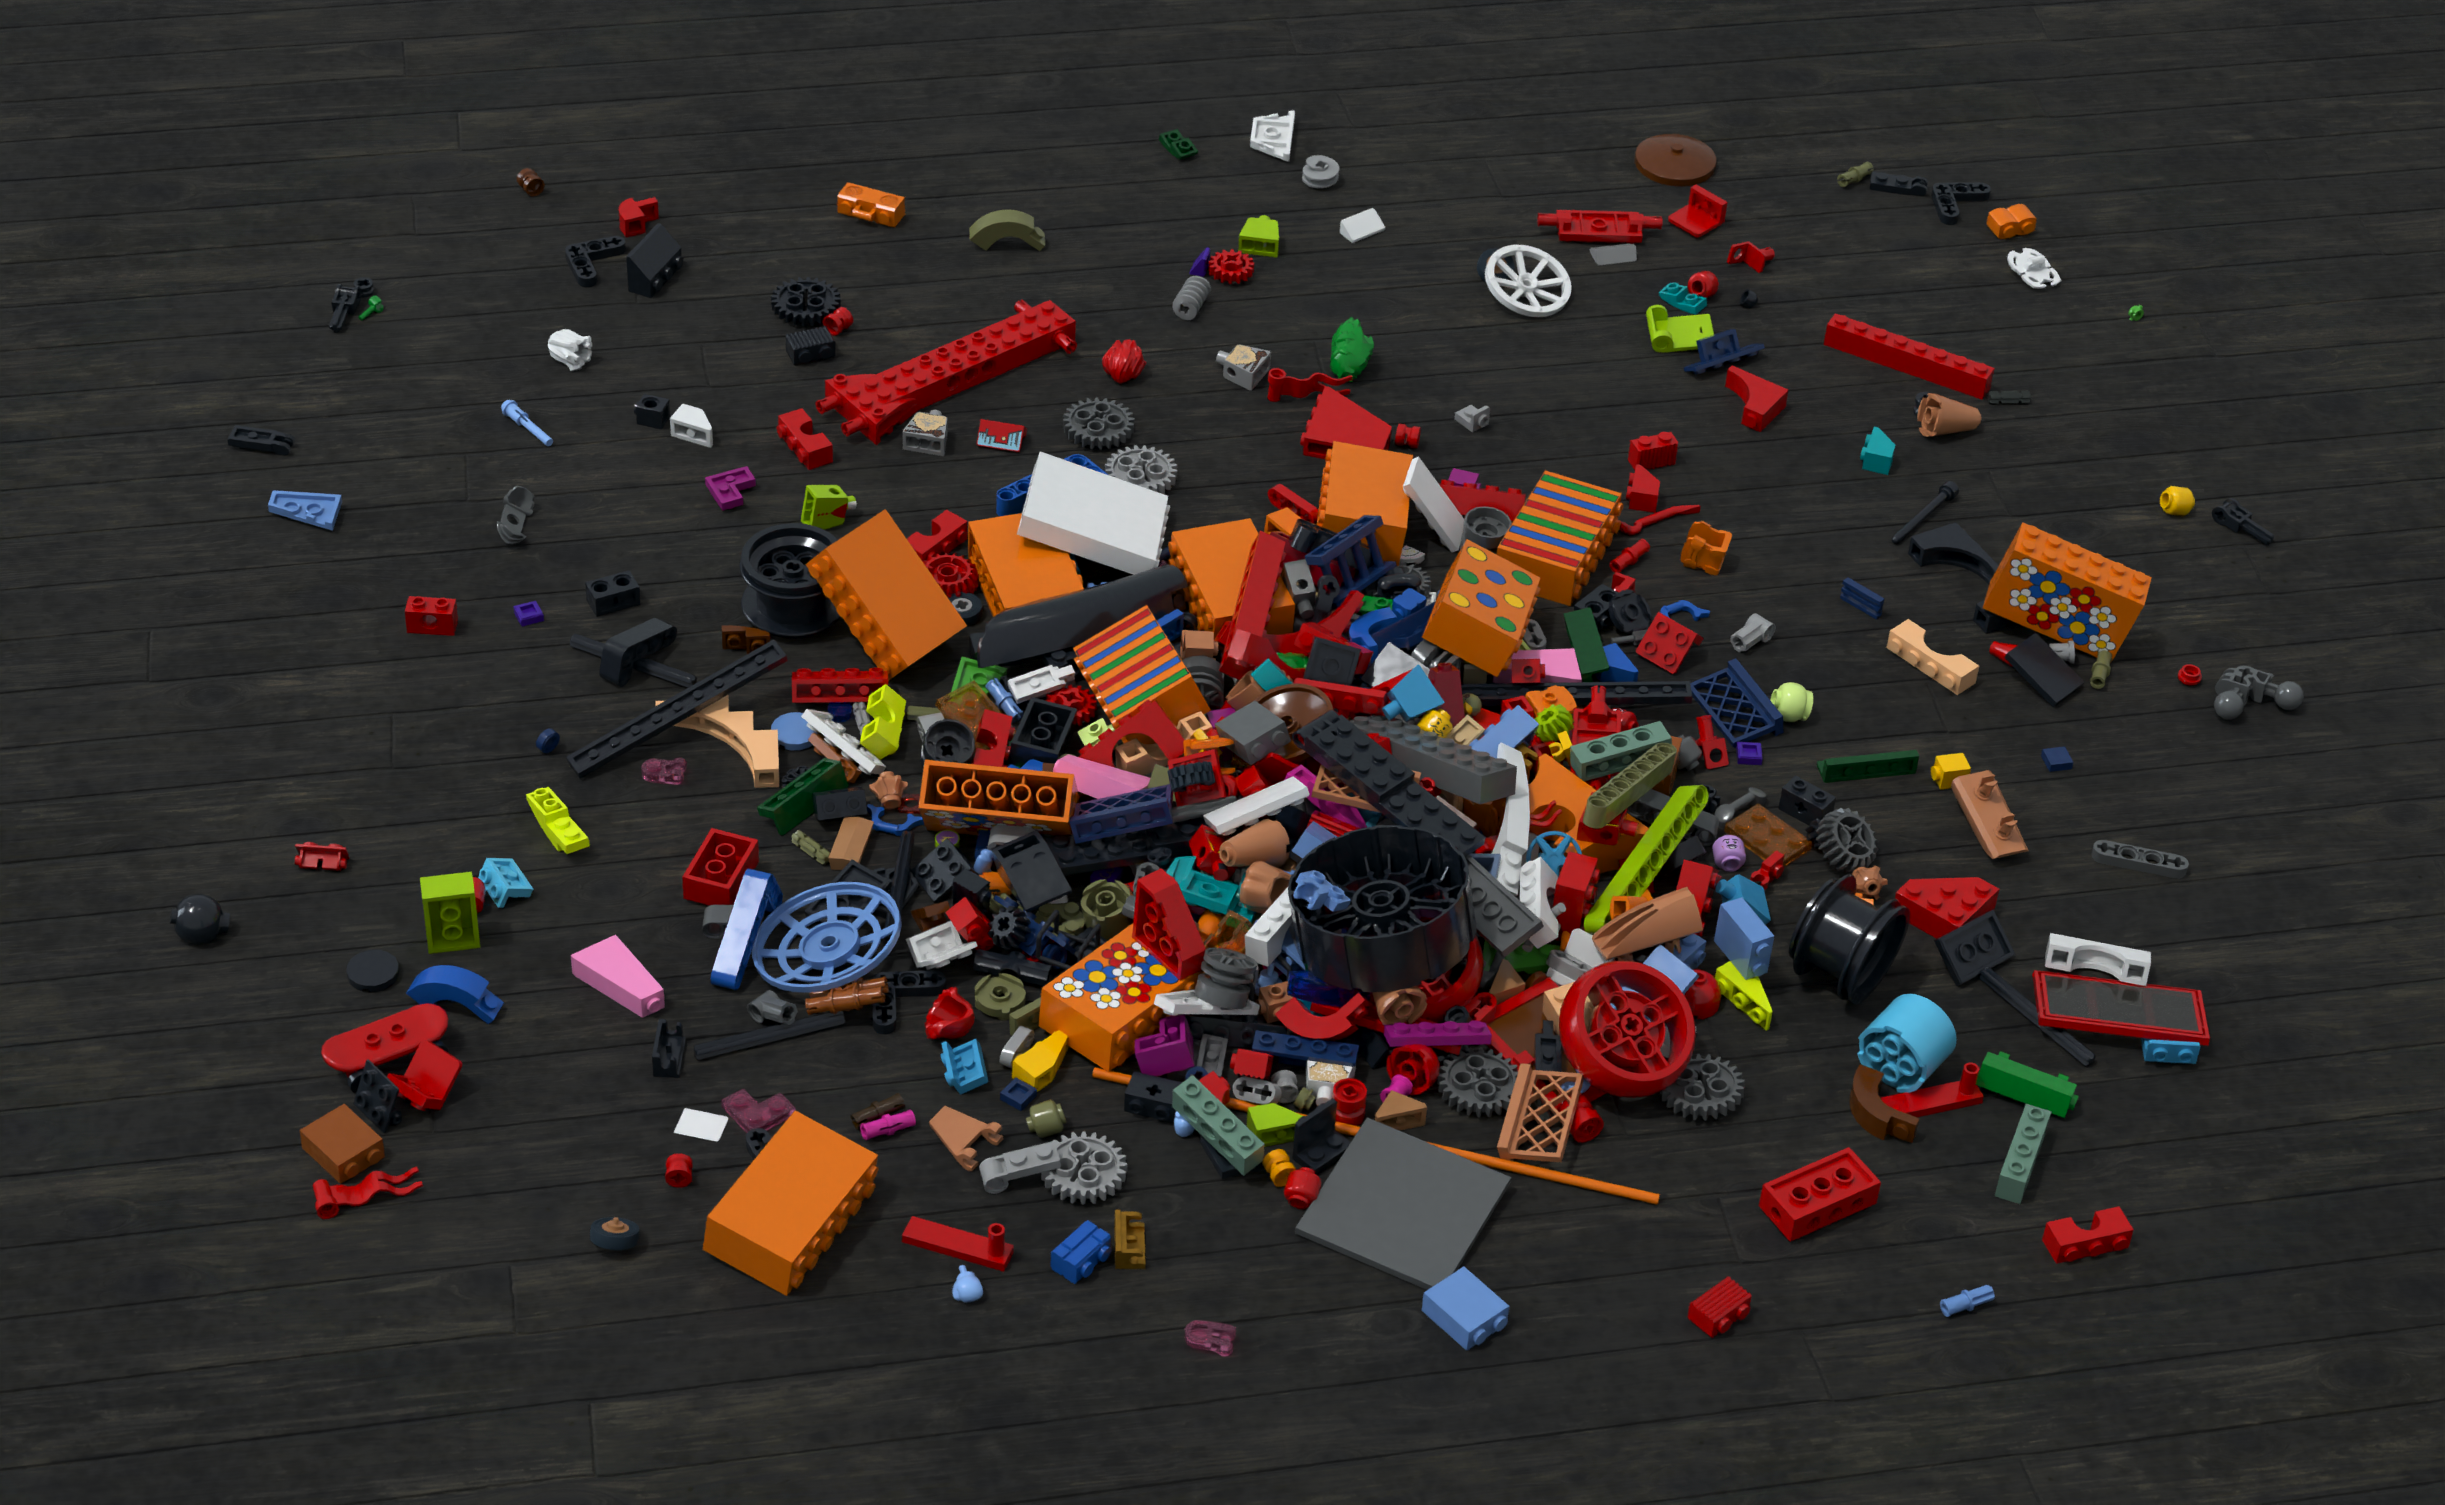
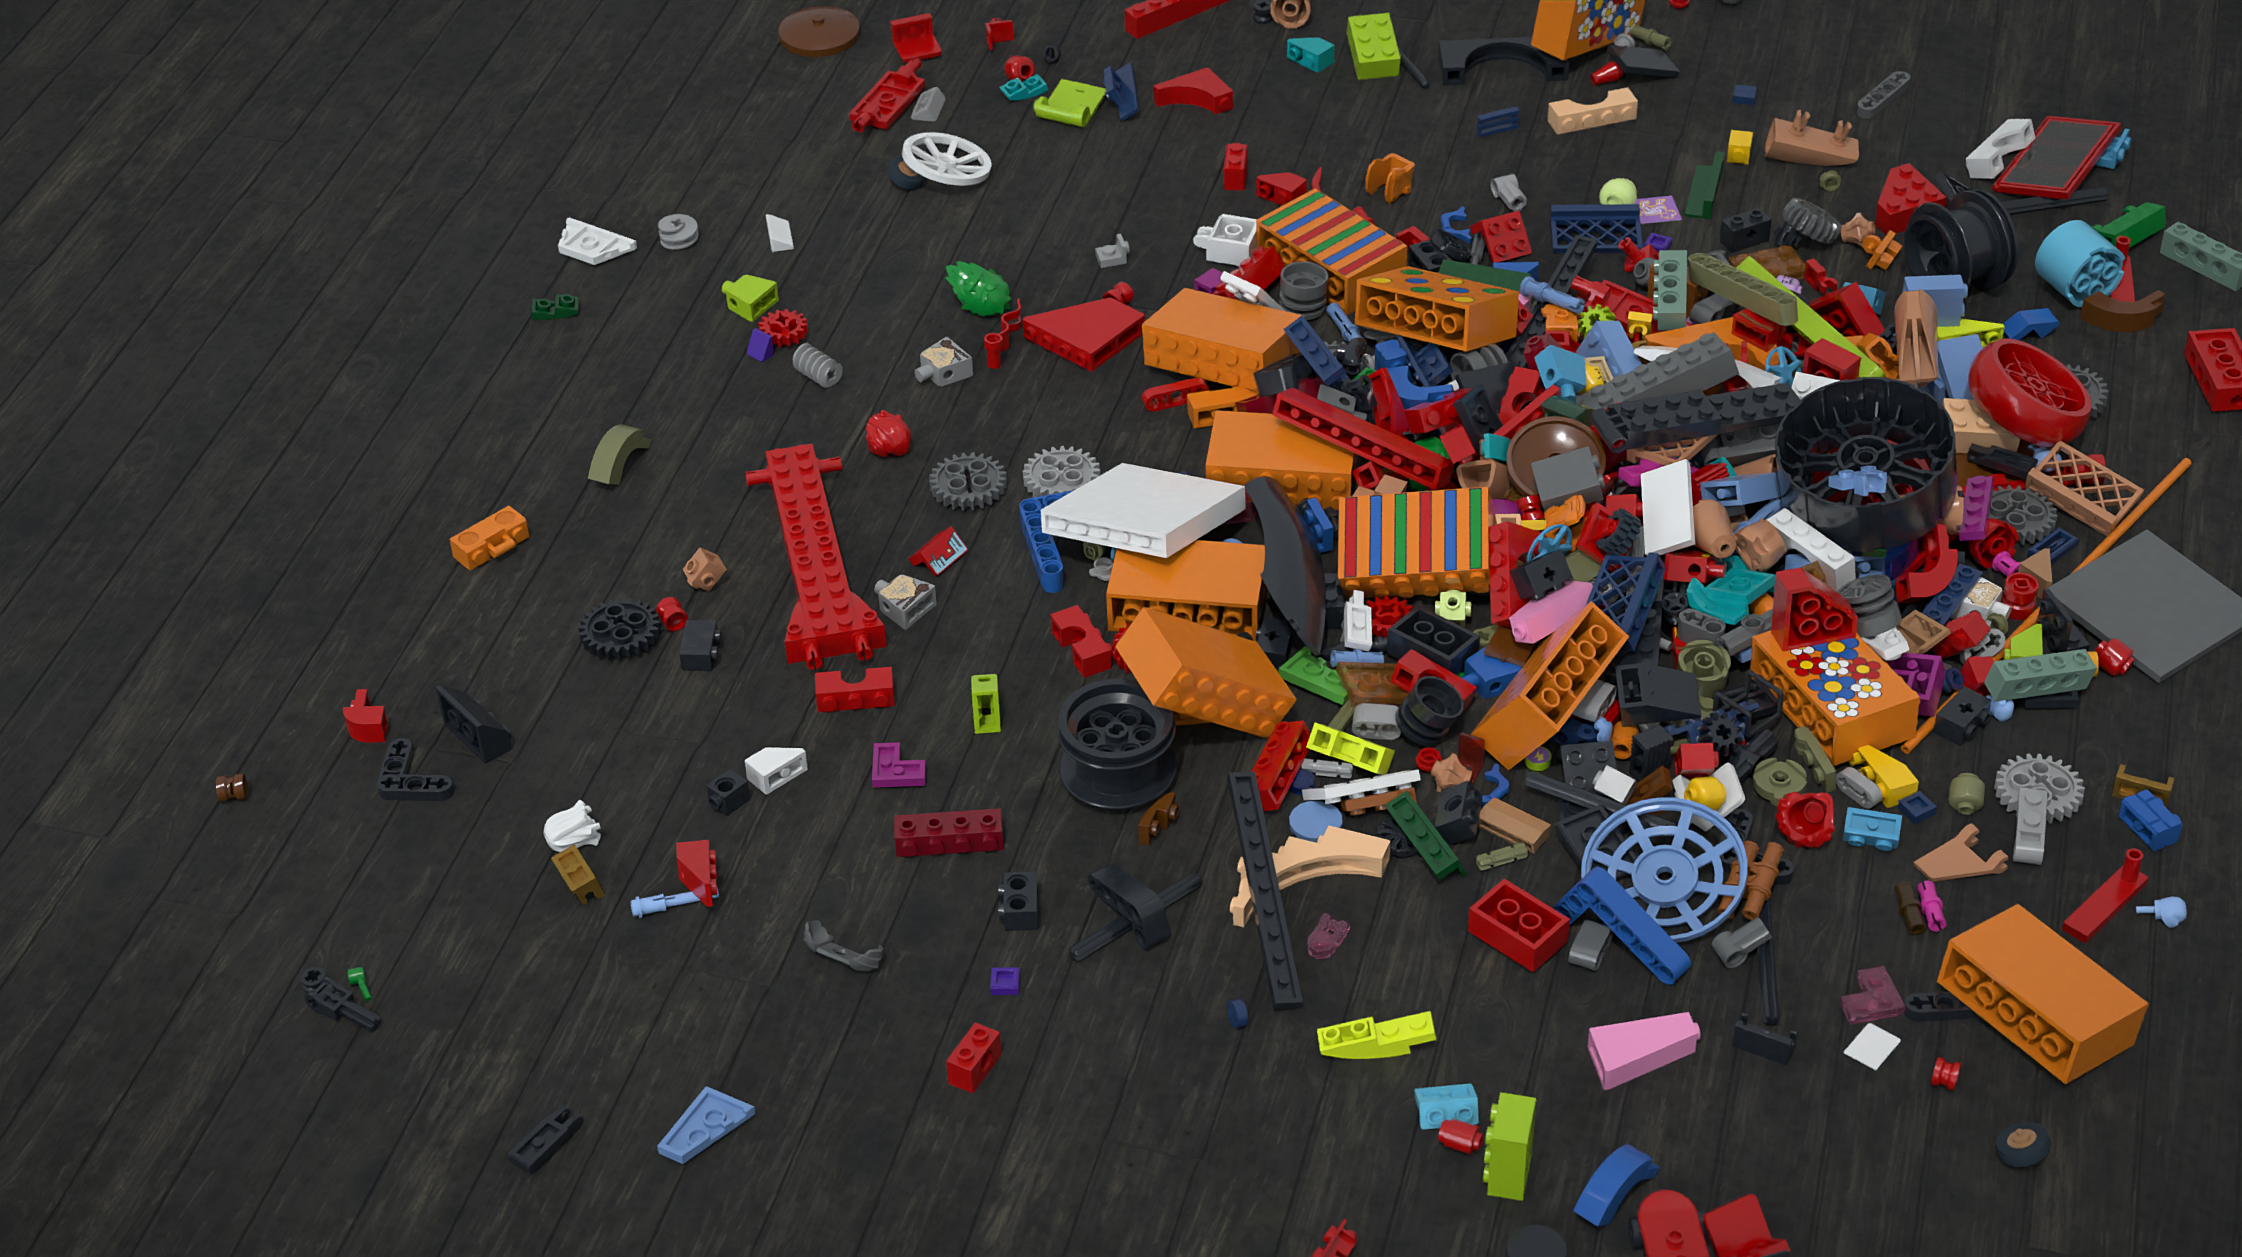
camera: 60 degrees left, 0 degrees up
none -> pearl gold hinge [551,844,605,904]
none -> red slope [676,840,717,907]
none -> nougat brick [683,548,727,591]
none -> dark red brick [894,808,1003,857]
none -> white hinge [1193,214,1257,267]
none -> lime brick [1347,13,1400,80]
none -> red plate [1416,748,1442,772]
none -> black brick [1510,549,1573,600]
none -> medium blue pin [1520,276,1585,314]
none -> dark azure wheel [1527,524,1572,562]
none -> clear green brick [1540,395,1595,428]
none -> brick [1593,765,1637,805]
none -> medium lavender sticker [1636,196,1682,224]
none -> yellow head [1684,777,1727,811]
none -> olive plate [1820,170,1841,192]
none -> medium nougat slope [1896,610,1951,654]
none -> blue slope [2003,308,2060,340]
none -> dark blue tile [2027,528,2079,565]

